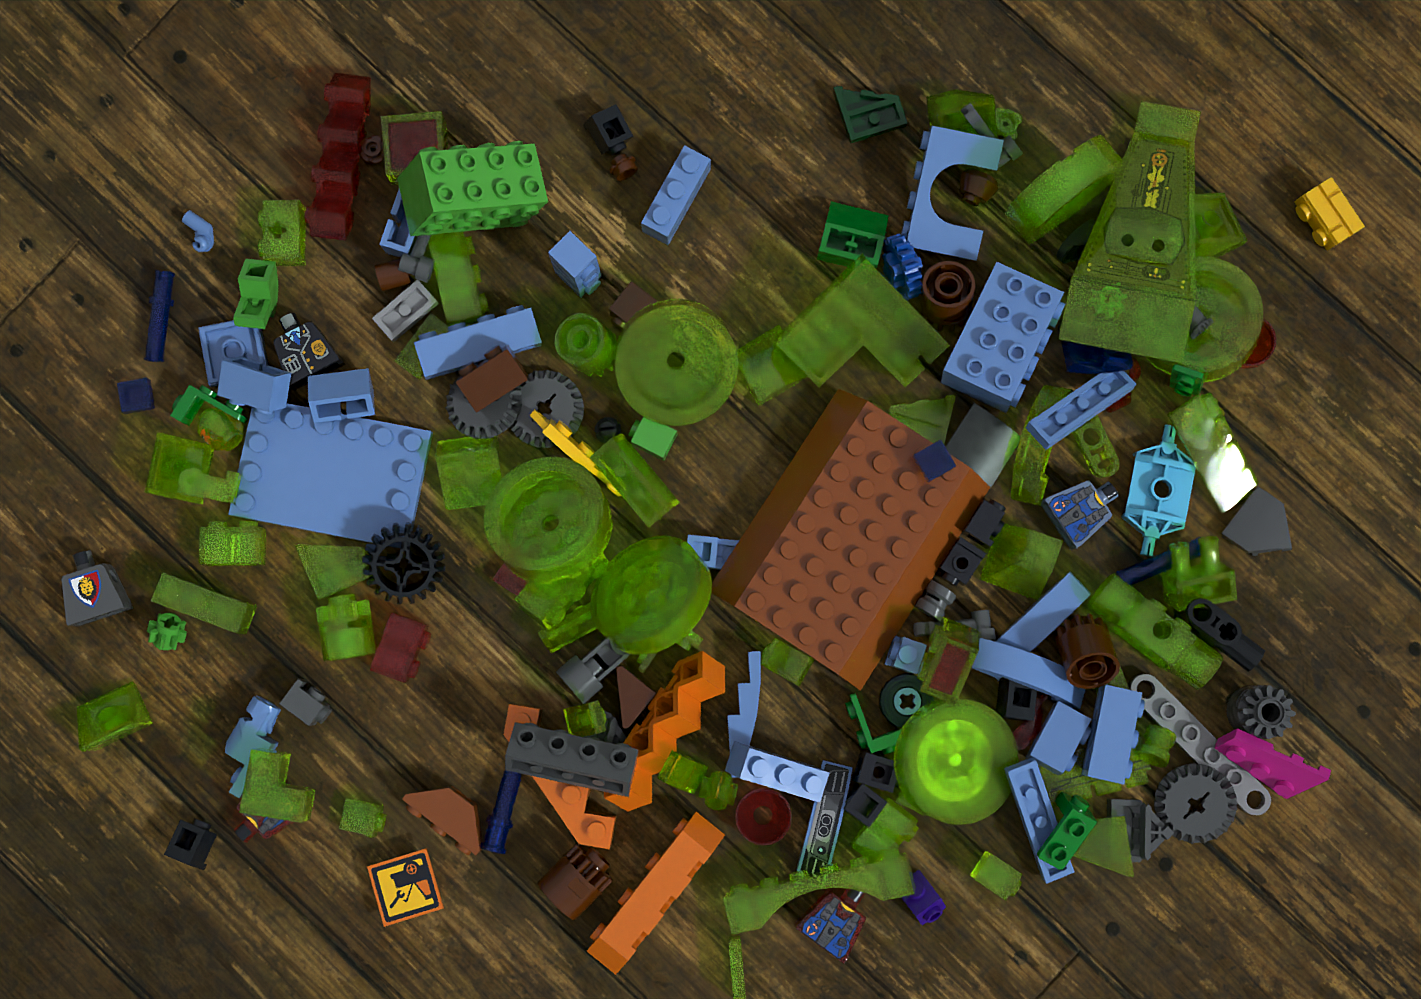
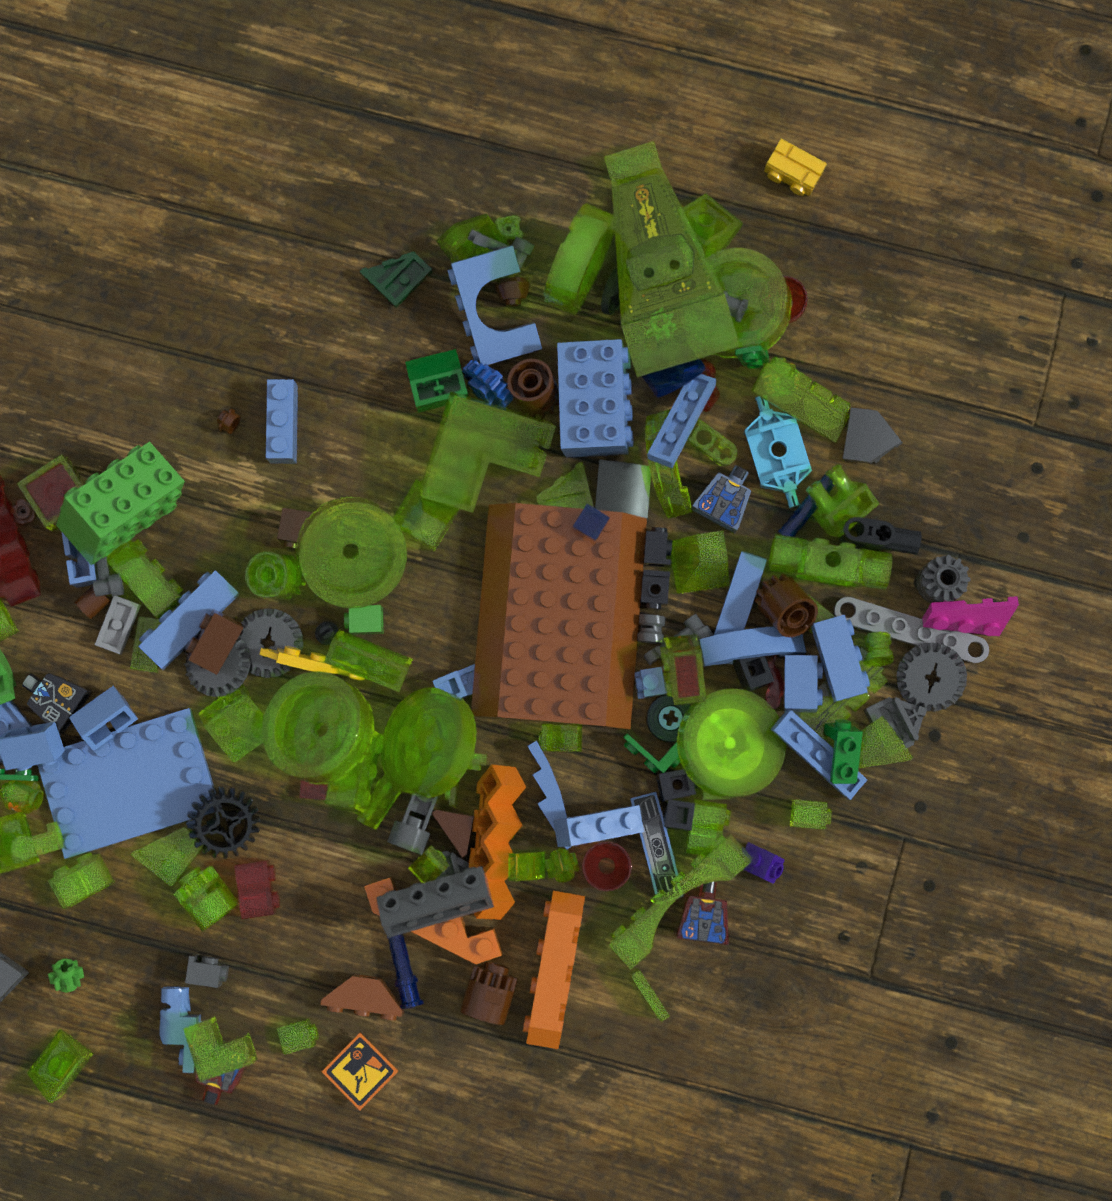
camera: 25 degrees left, 0 degrees up
clear neon green brick [151,572,257,634] -> none
black brick [164,818,217,870] -> none
medium blue brick [548,231,602,297] -> none
black brick [583,104,633,156] -> none

